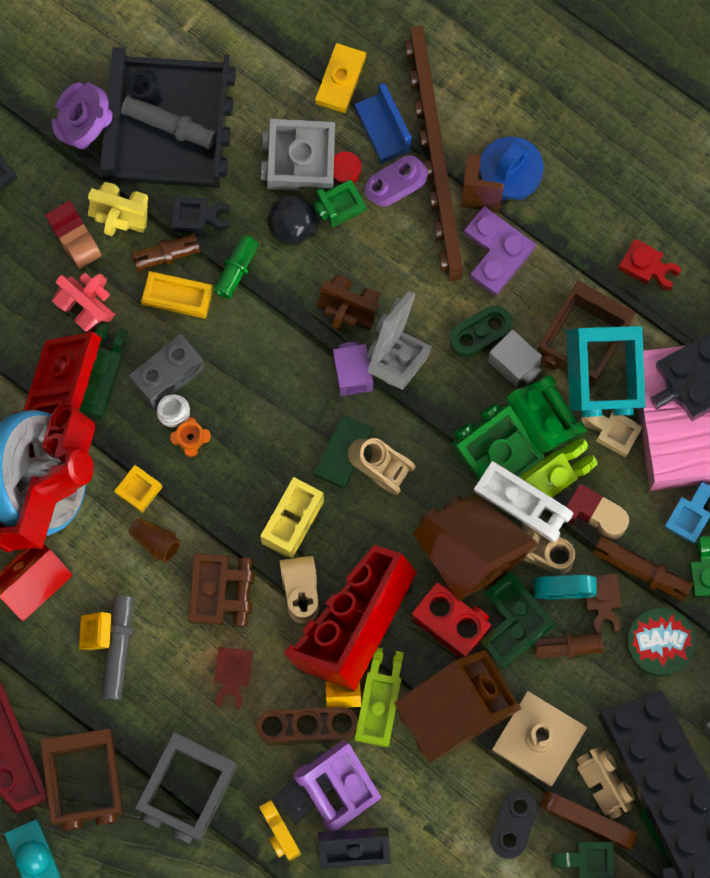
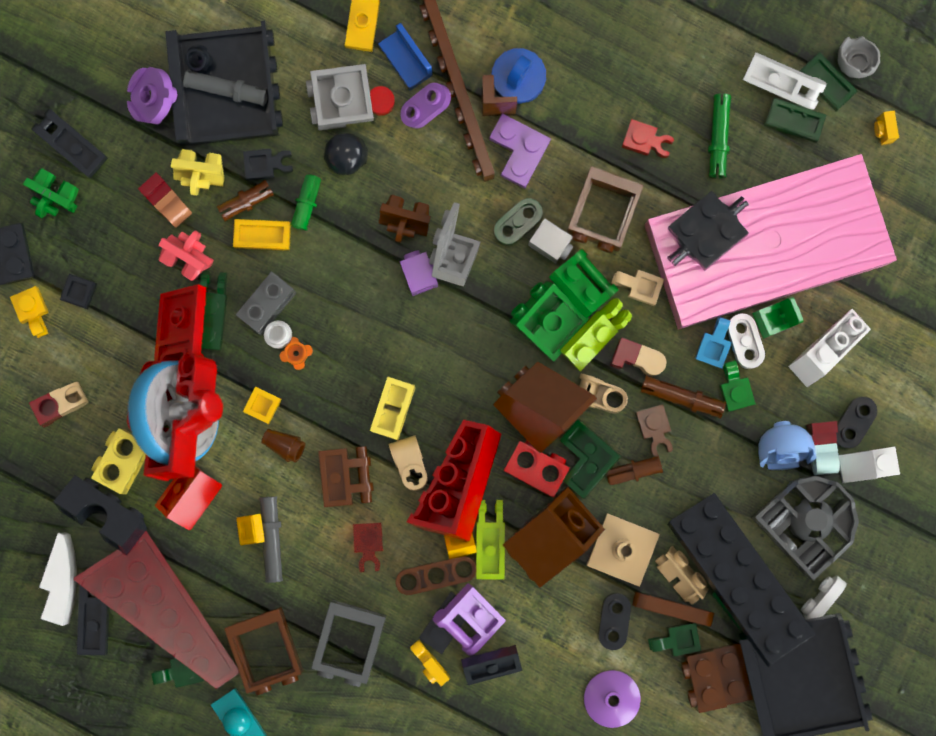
camera: 15 degrees left, 10 degrees up
green bracket [314,180,366,228] -> none
dark green tile [314,414,373,490] -> none
tan piece [348,438,416,495] -> none
white plate [474,461,573,542] -> none
teal beam [533,575,597,600] -> none
teal window [566,326,646,417] -> none
tile [627,608,696,676] -> none

